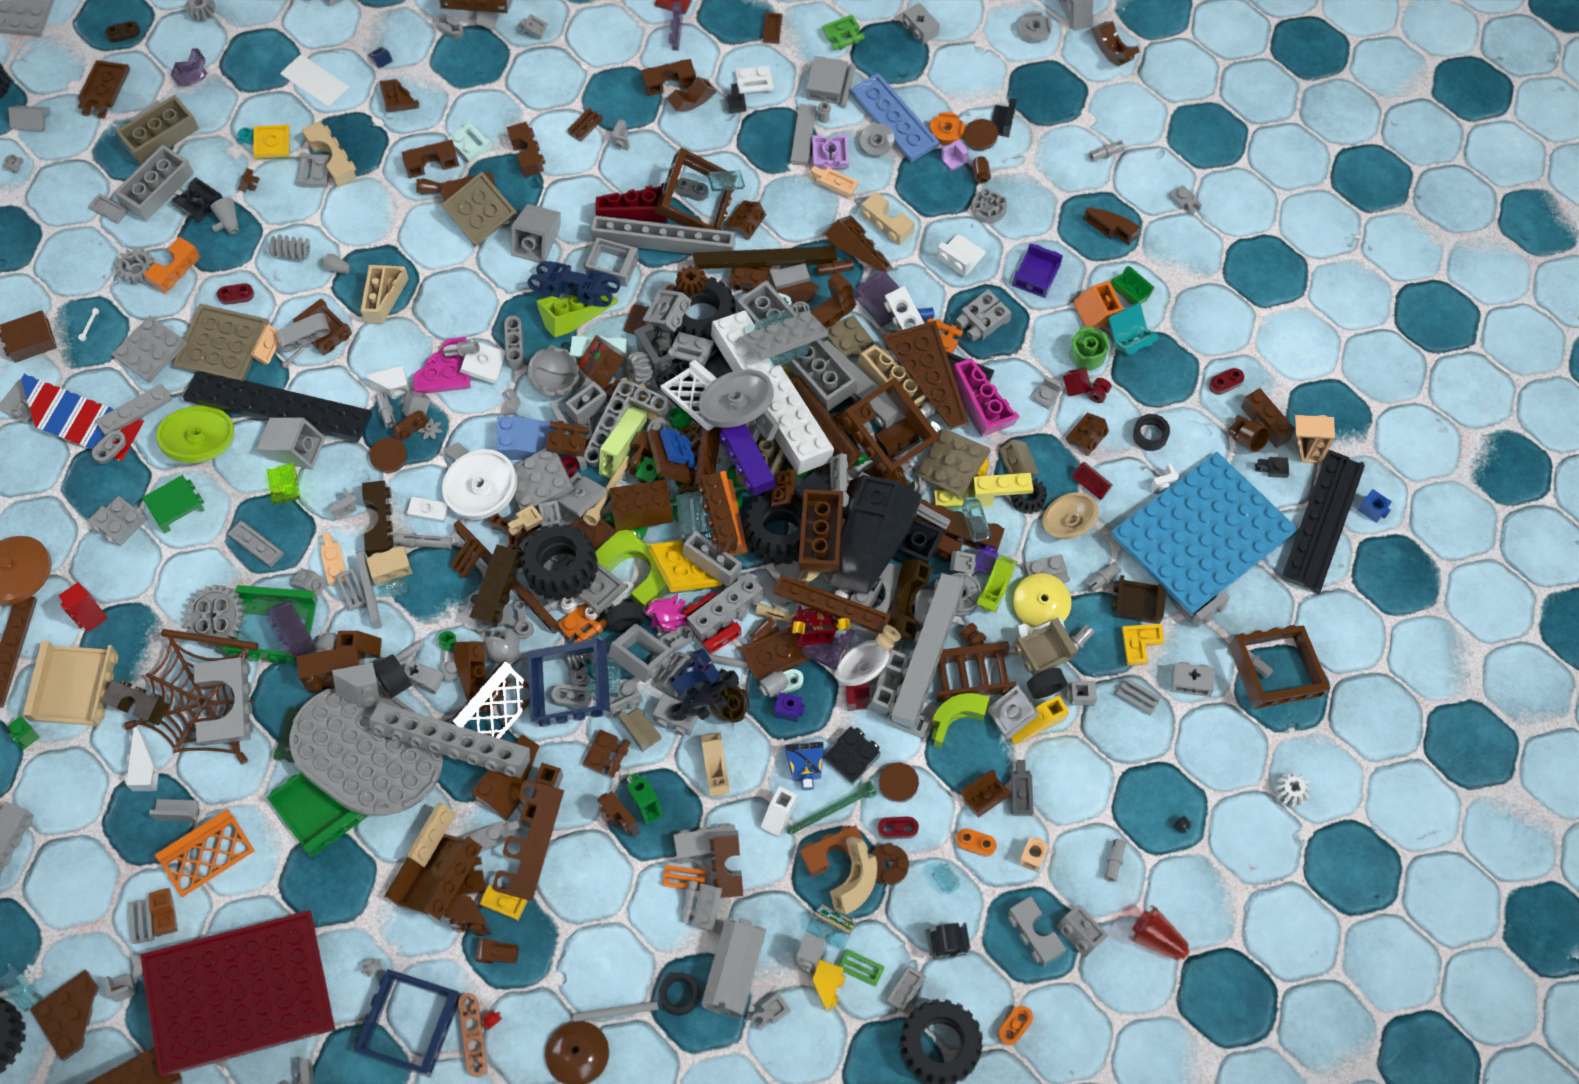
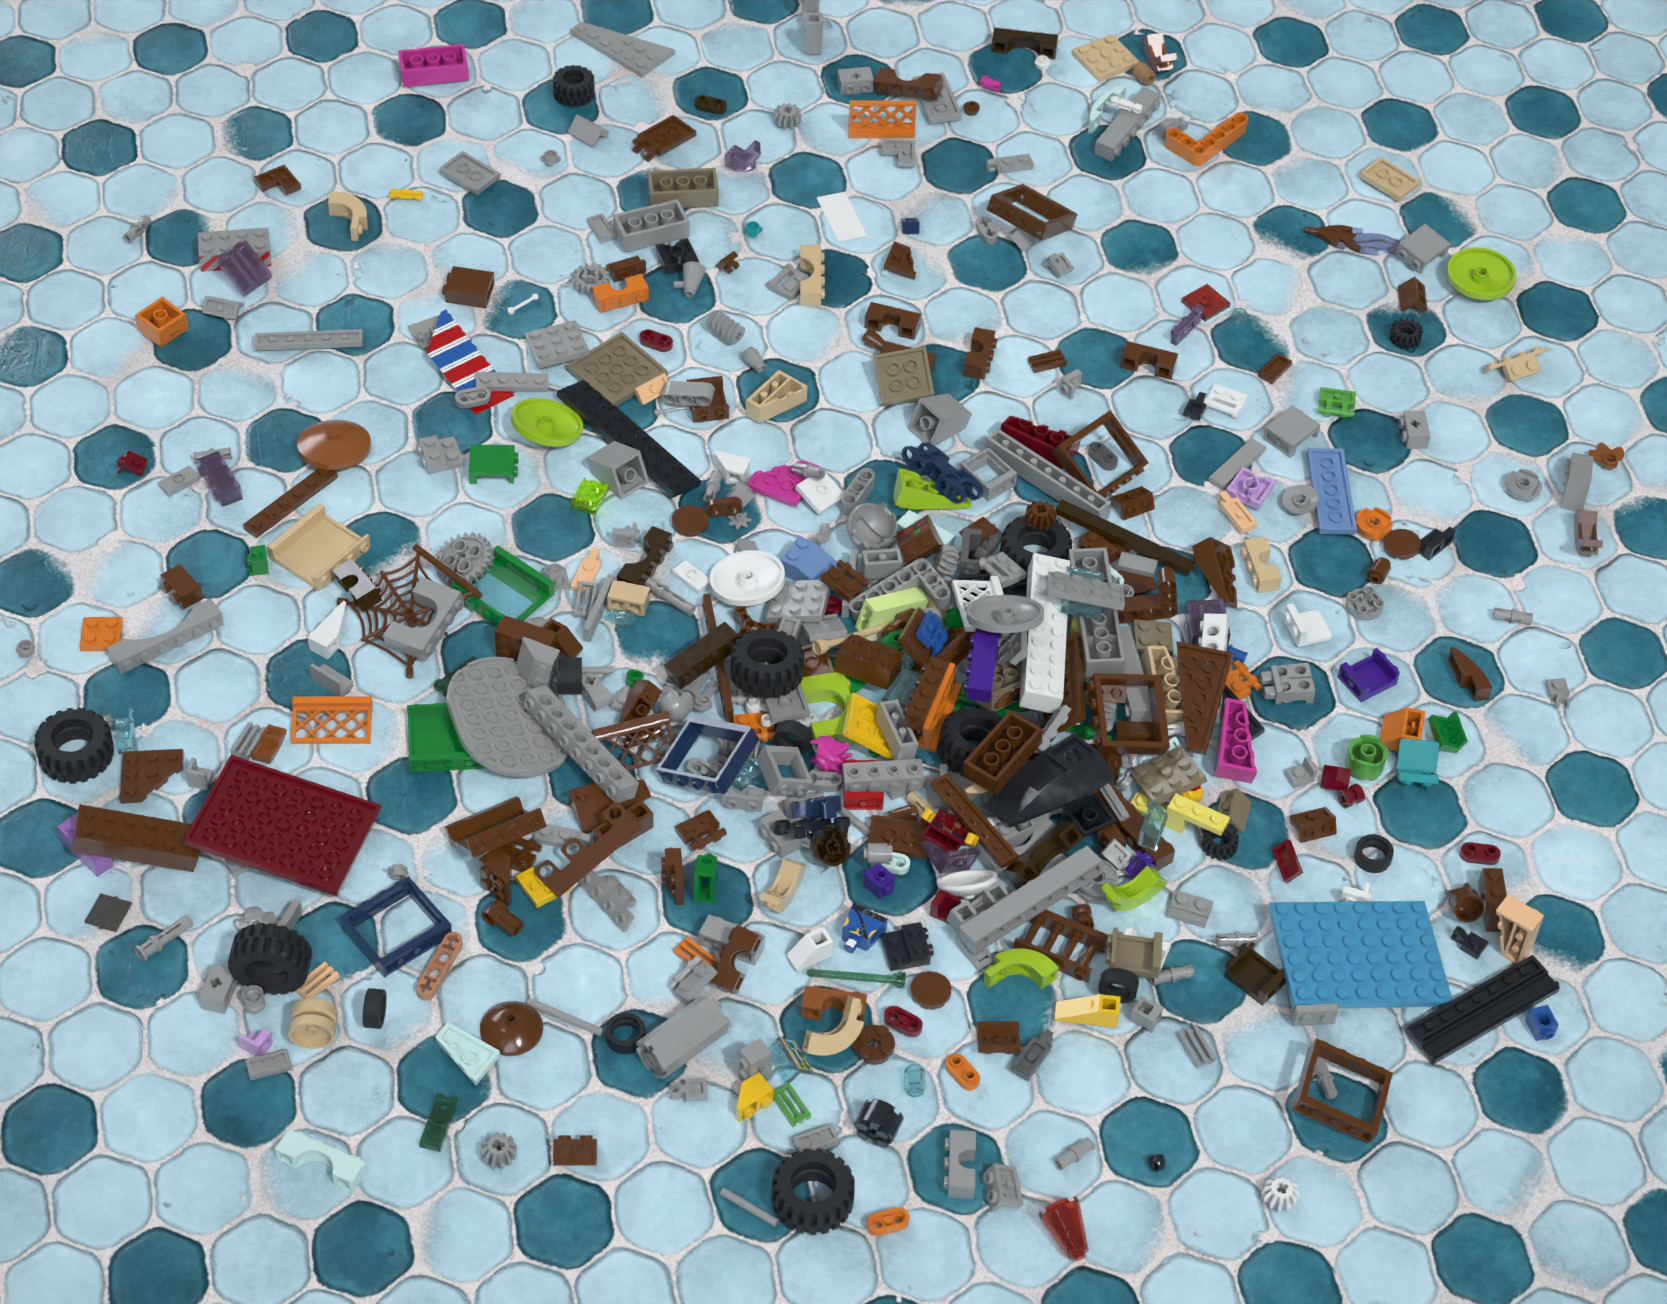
camera: 30 degrees right, 15 degrees down
red wedge [58,582,108,632] -> none
light grey tile [228,521,284,568] -> none
yellow plate [253,124,290,159] -> none
clear purple brick [267,600,316,660] -> none
tan plate [406,802,456,867] -> none
light aqua plate [447,121,493,163] -> none
reddish brown tile [450,536,485,578] -> none
red plate [482,1010,502,1030] -> none
tan plate [508,505,543,536] -> none
dark tan panel [618,708,661,752] -> none
light grey plate [642,289,692,332] -> none
reddish brown brick [667,77,717,112] -> none
clear light blue plate [707,170,745,192] -> none
reddish brown slope [771,469,796,507] -> none
reddish brown pin [816,259,854,276] -> none
light grey pin [817,102,831,123] -> none
light grey bar [839,63,856,109] -> none
tan wheel [876,625,901,650] -> none
lavender panel [941,139,969,171] -> none
light grey plate [987,685,1040,739] -> none
light yellow dish [1013,573,1071,628] -> none
light nougat brick [1019,837,1049,873] -> none
tan dish [1043,492,1099,539] -> none
yellow plate [1122,624,1165,666] -> none
light grey brick [1170,662,1215,697] -> none
none -> light grey bracket [578,870,637,932]
none -> reddish brown bracket [606,255,646,283]

